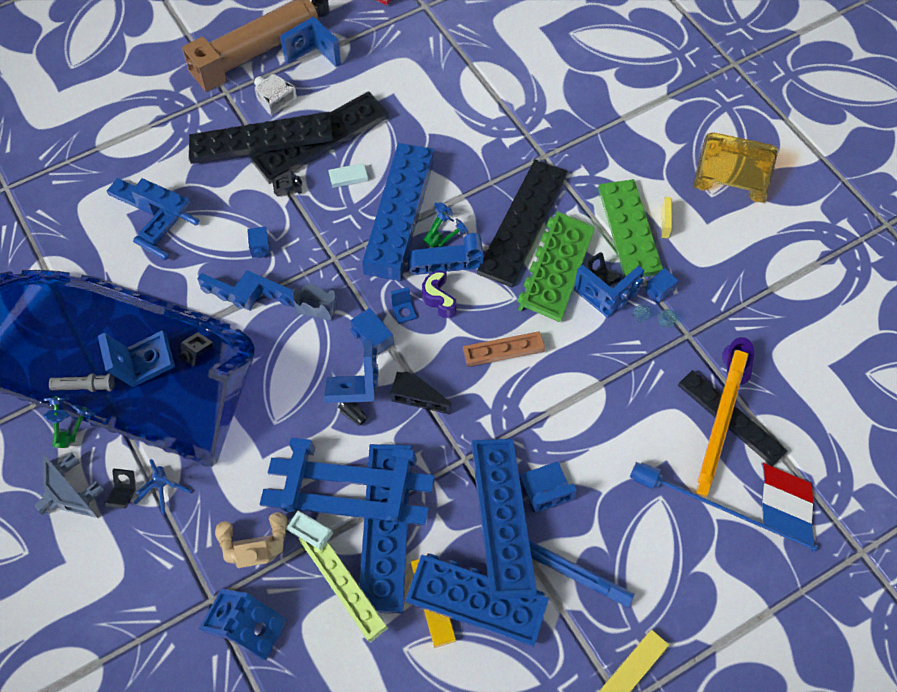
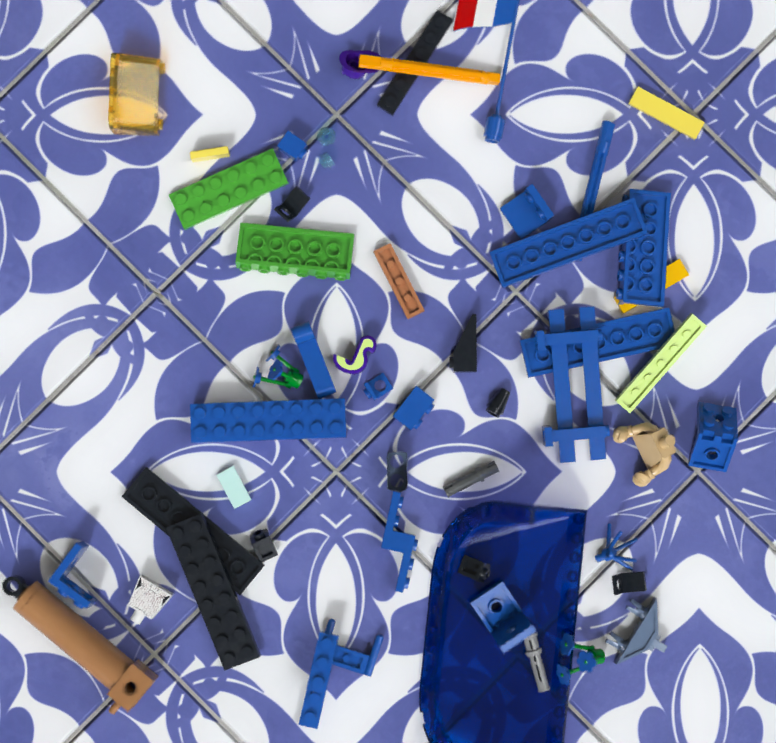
camera: 105 degrees left, 25 degrees up
blue brick [247,226,271,258] -> none
light aqua tile [286,510,334,551] -> none
blue bracket [324,339,379,403] -> none
black plate [477,159,568,288] -> none
blue bracket [574,265,644,318] -> none
none -> dark grey pin [443,461,500,498]

